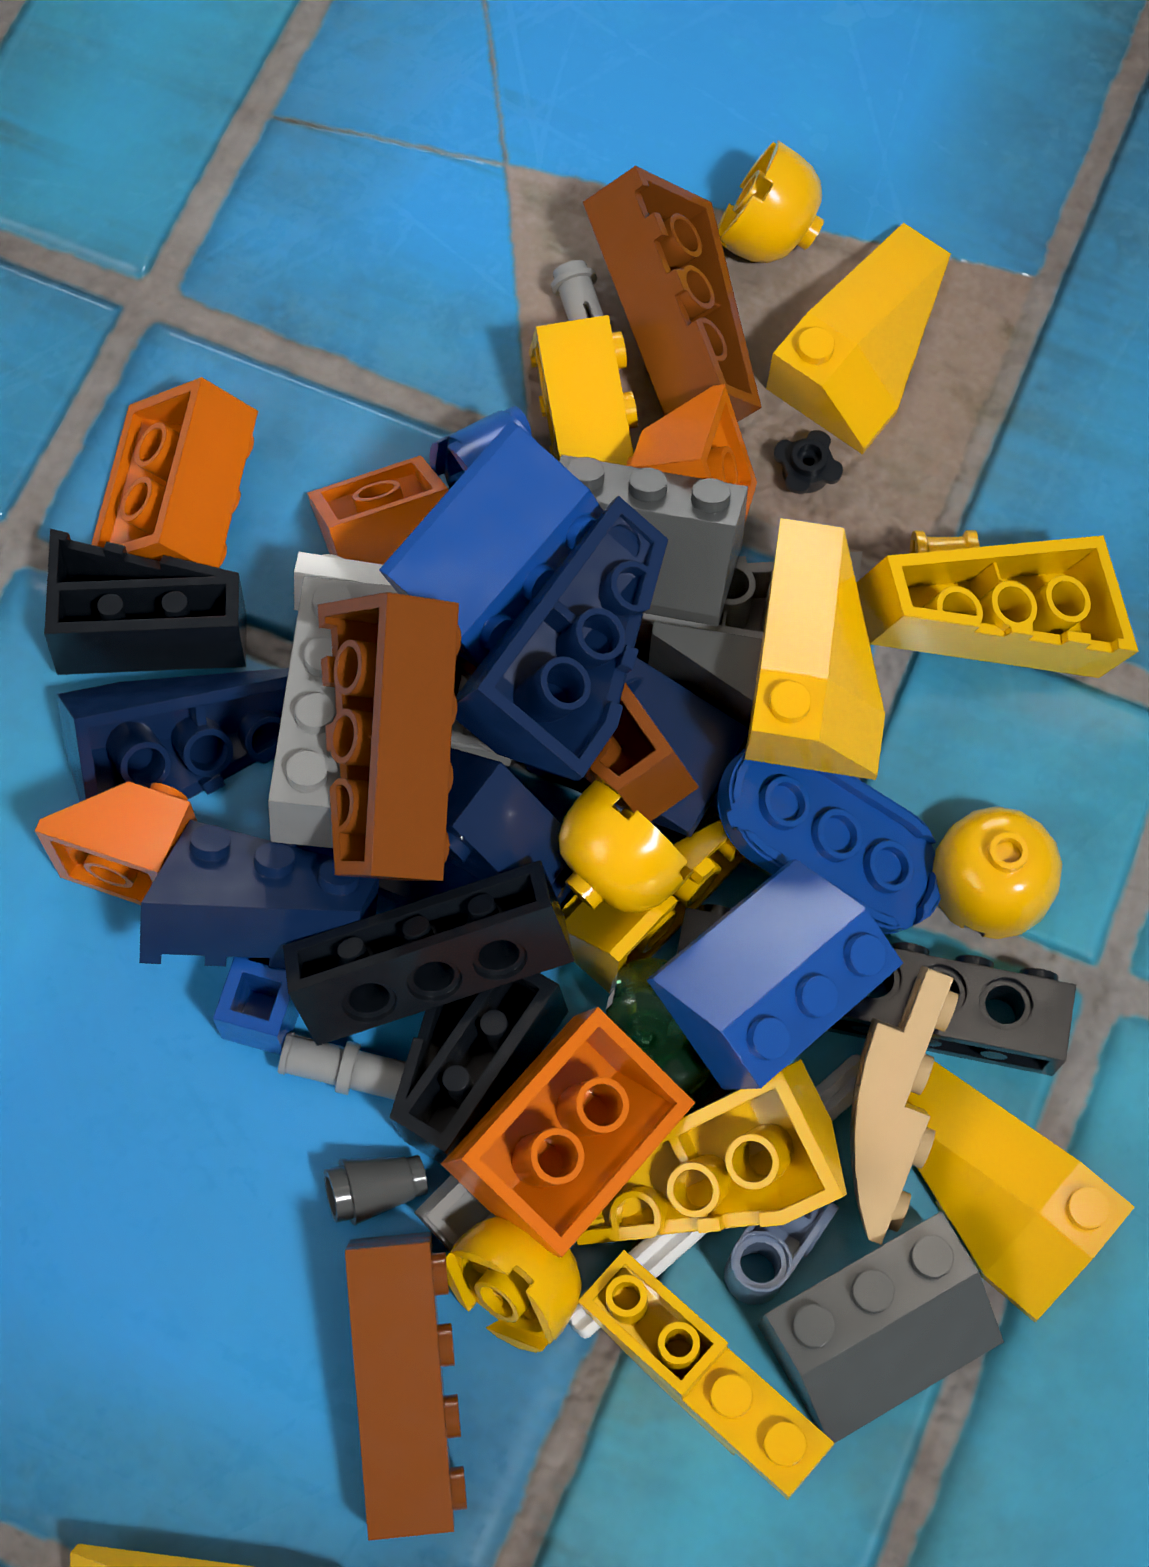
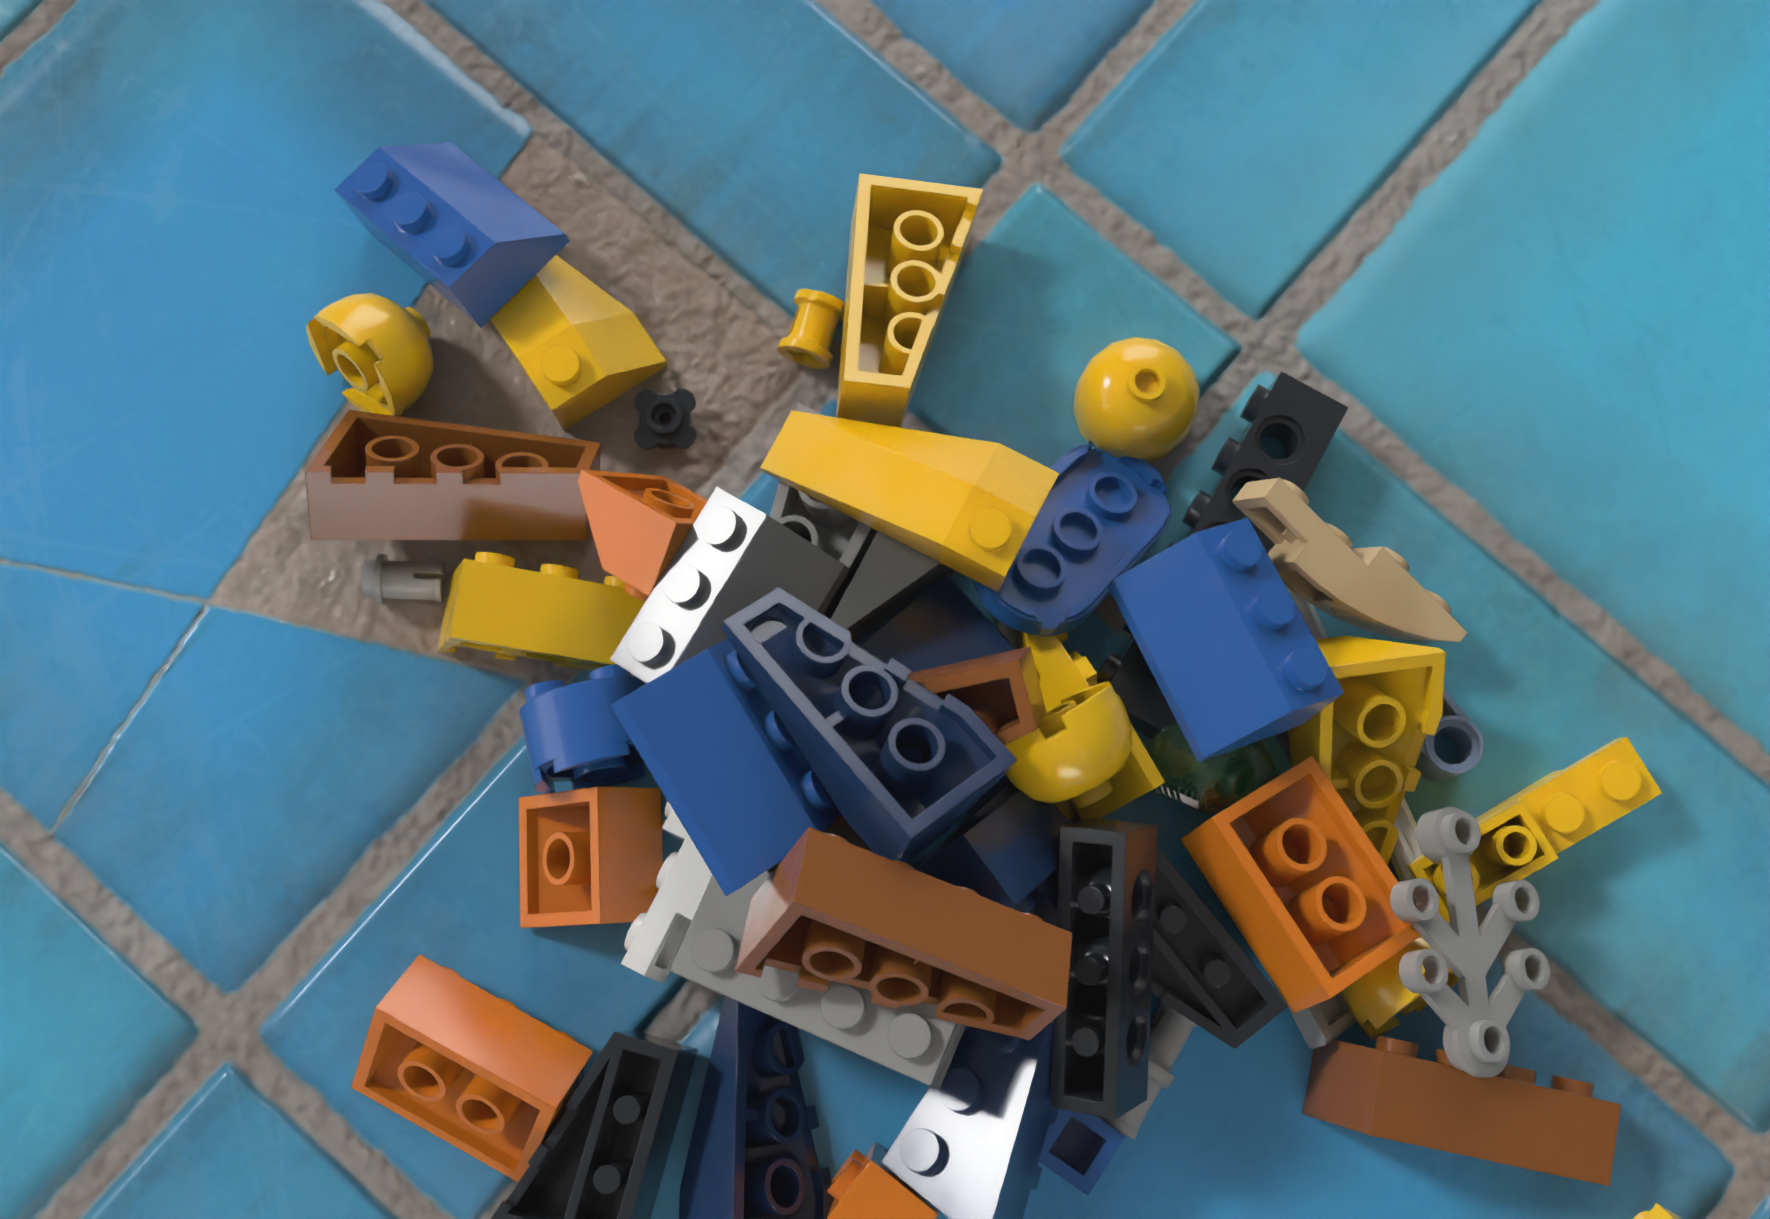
camera: 75 degrees left, 10 degrees up
dark grey cone [324,1155,428,1226] -> none
dark grey slope [757,1211,1004,1444] -> none
yellow wedge [907,1061,1135,1322] -> none
none -> blue slope [334,142,570,328]
none -> light grey plant [1390,807,1550,1078]

